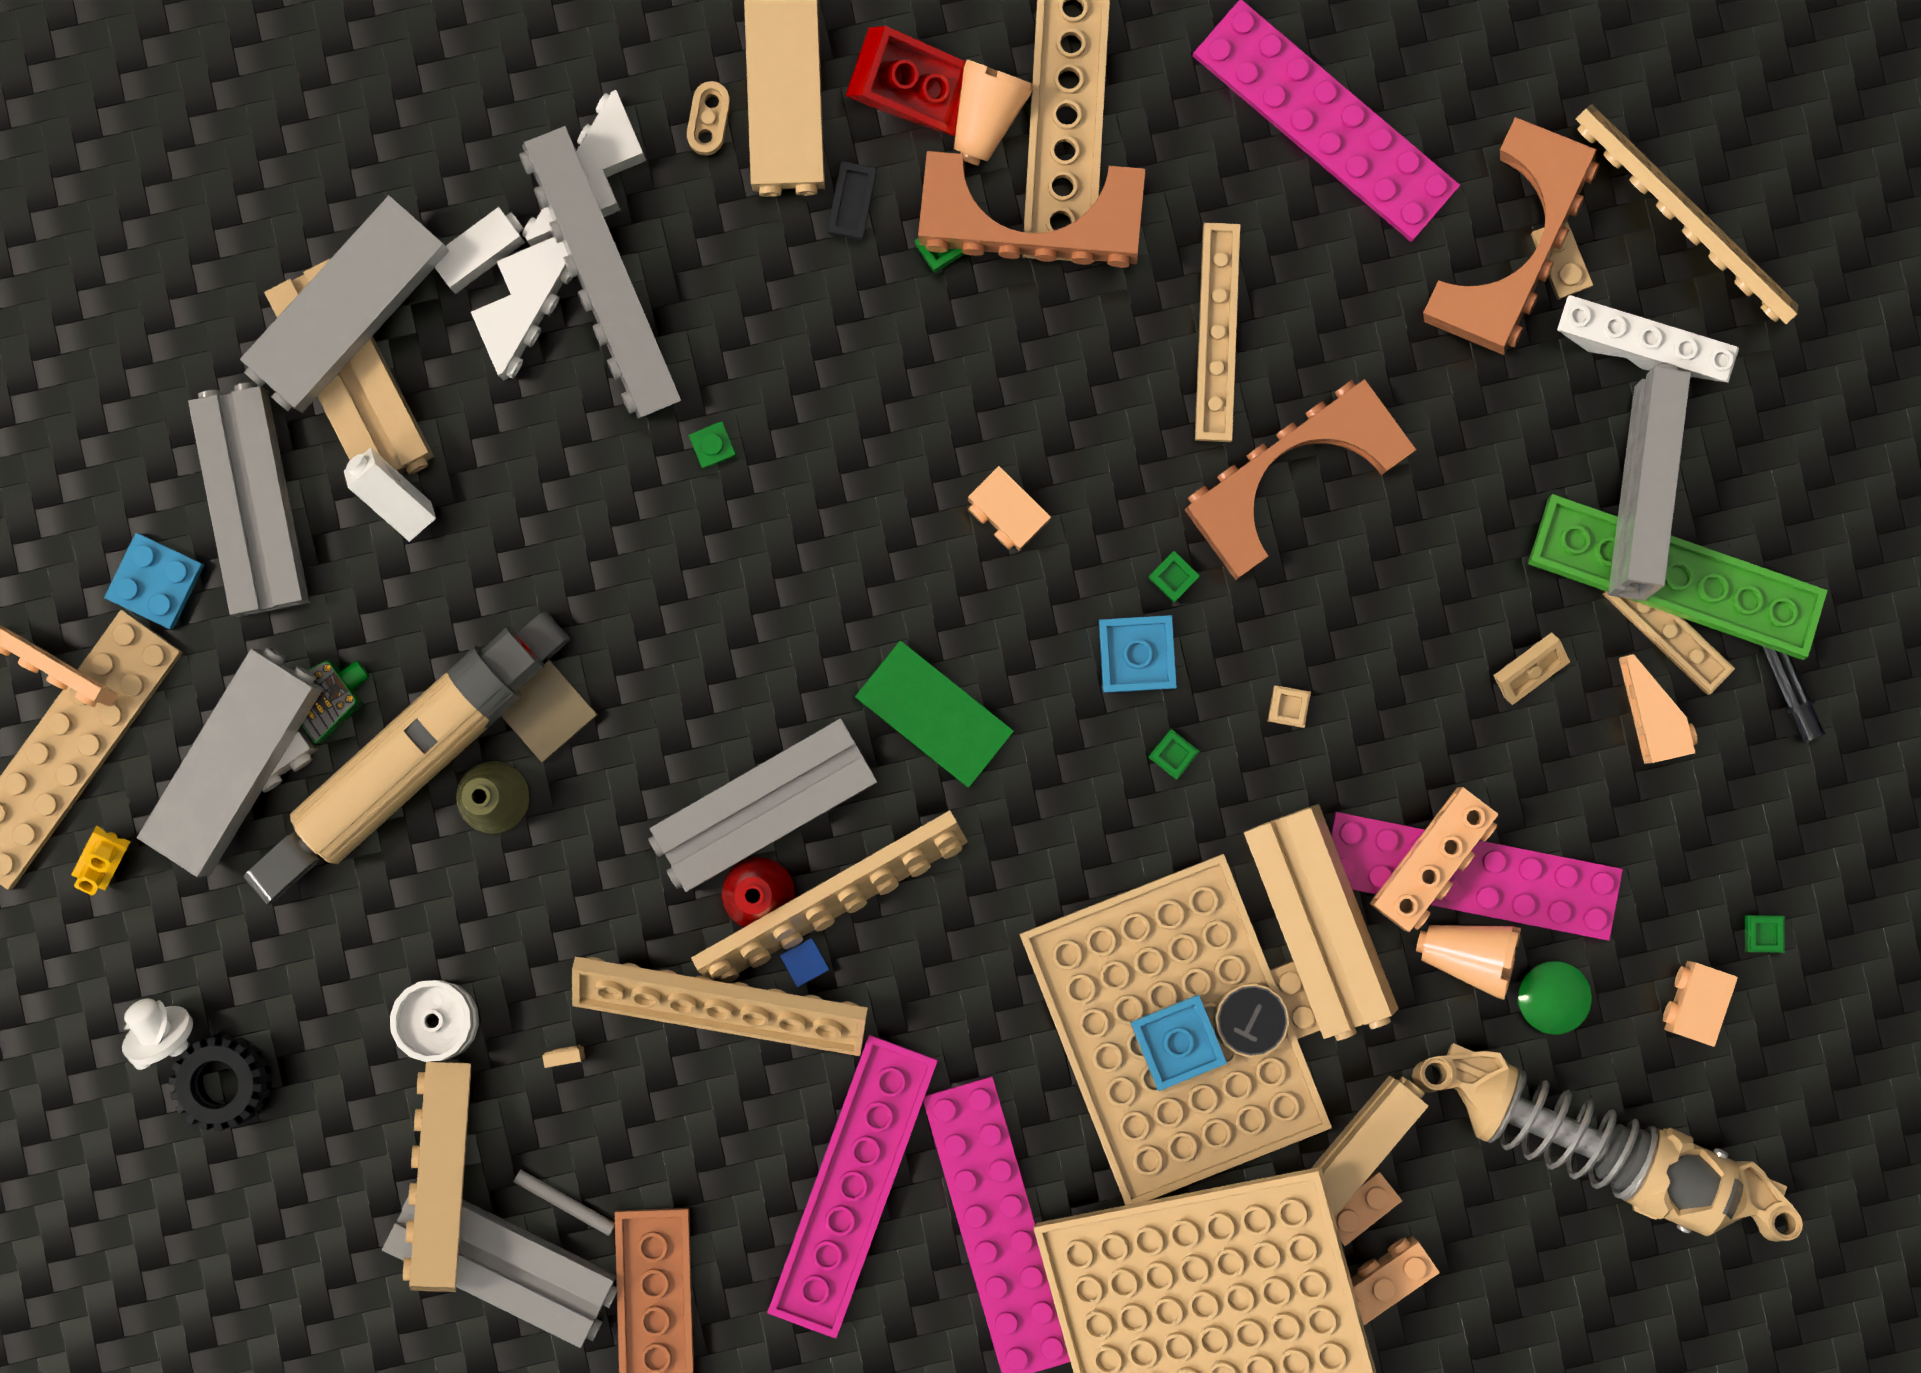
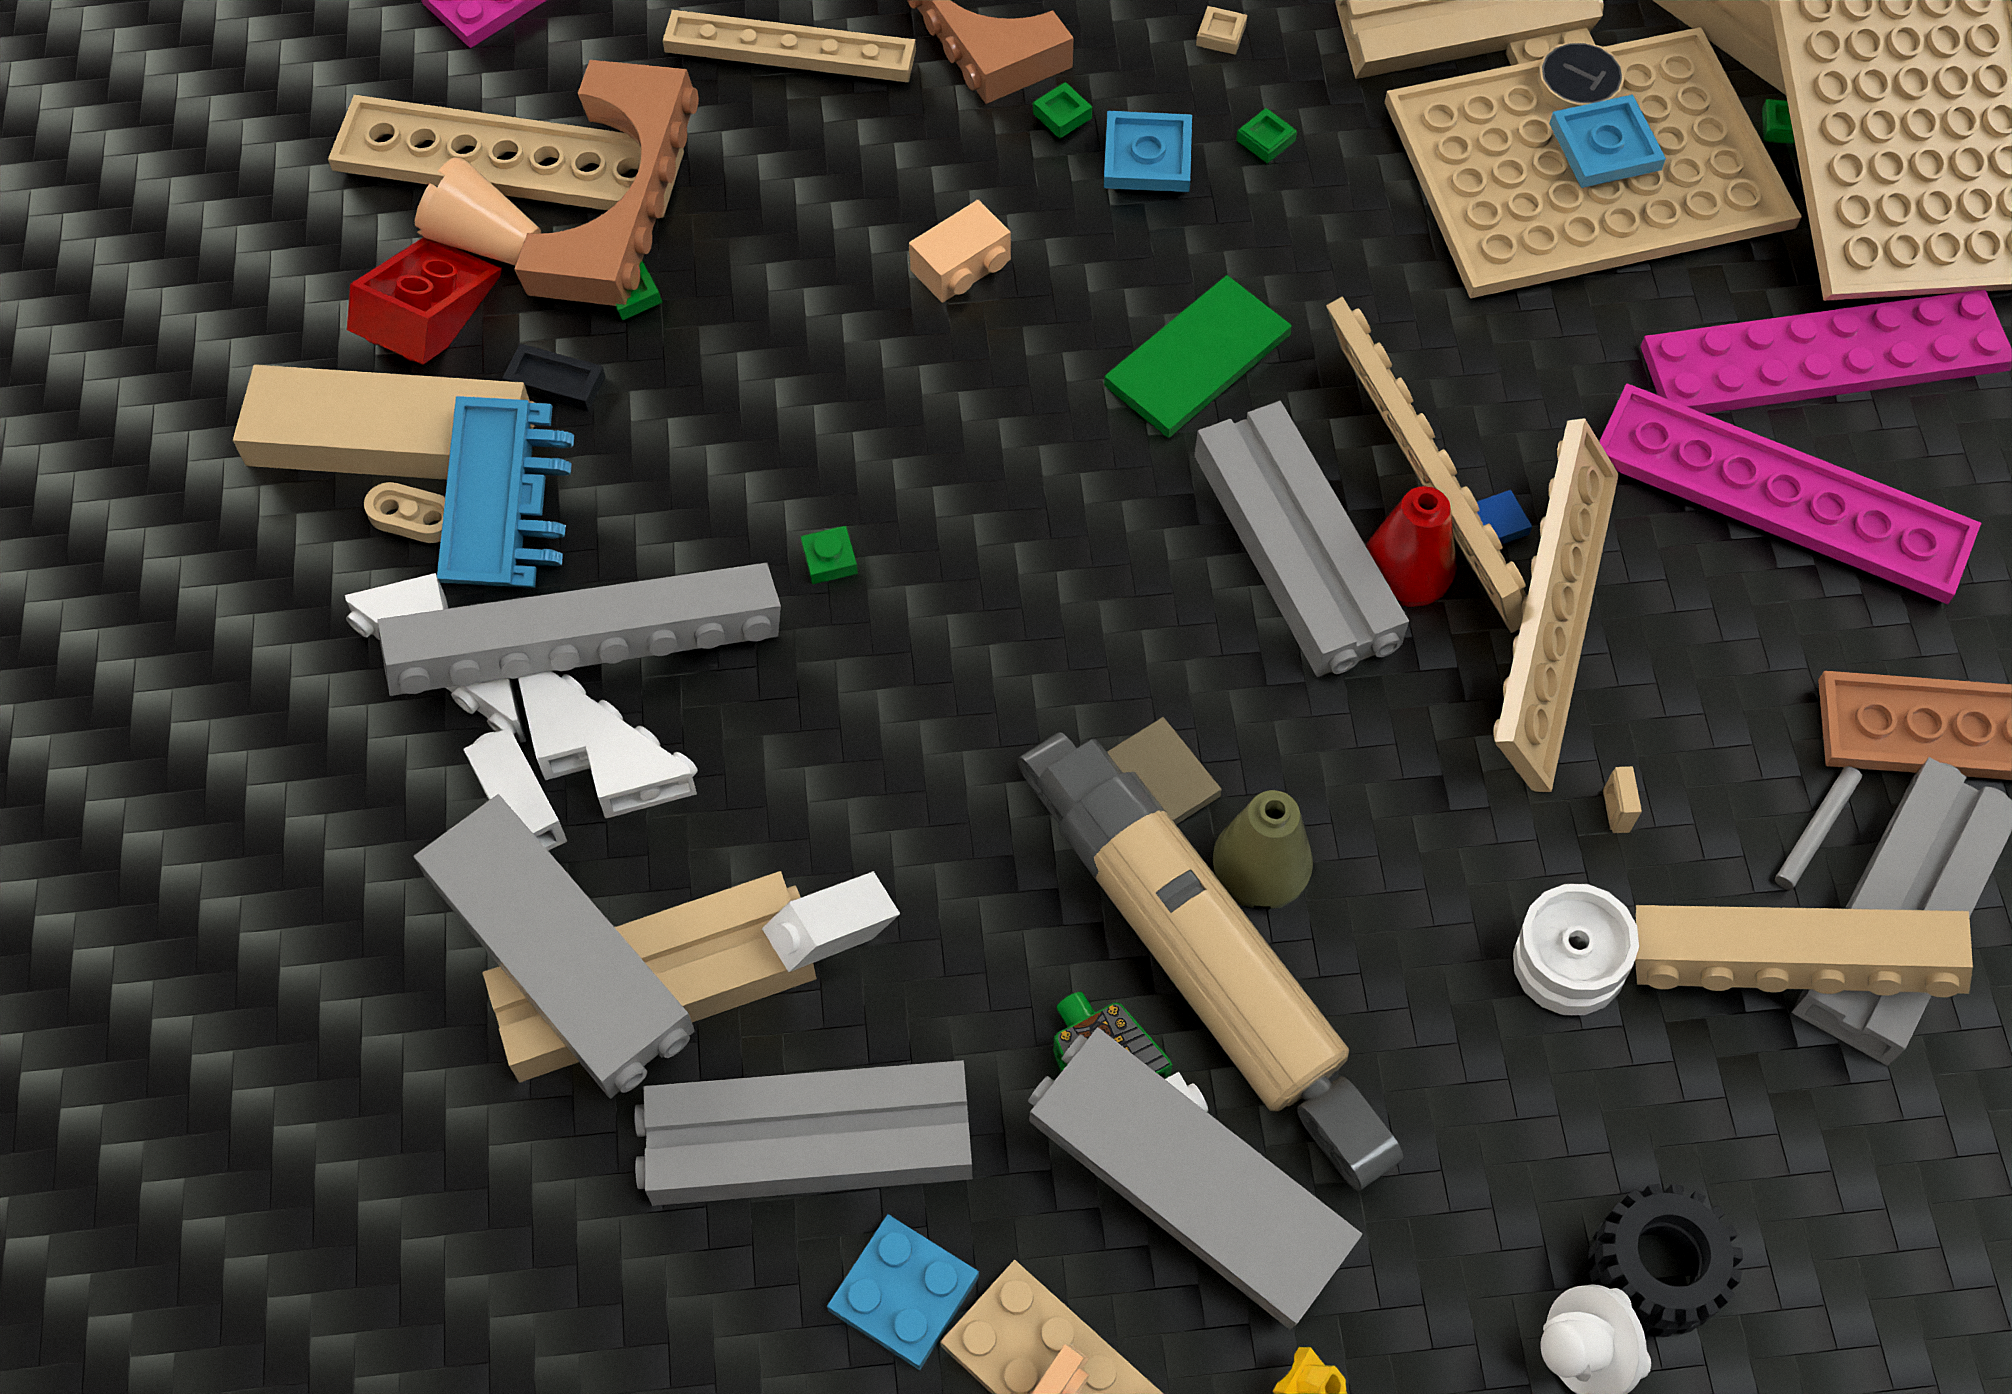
camera: 80 degrees left, 25 degrees down
none -> dark azure hinge [437,396,574,588]

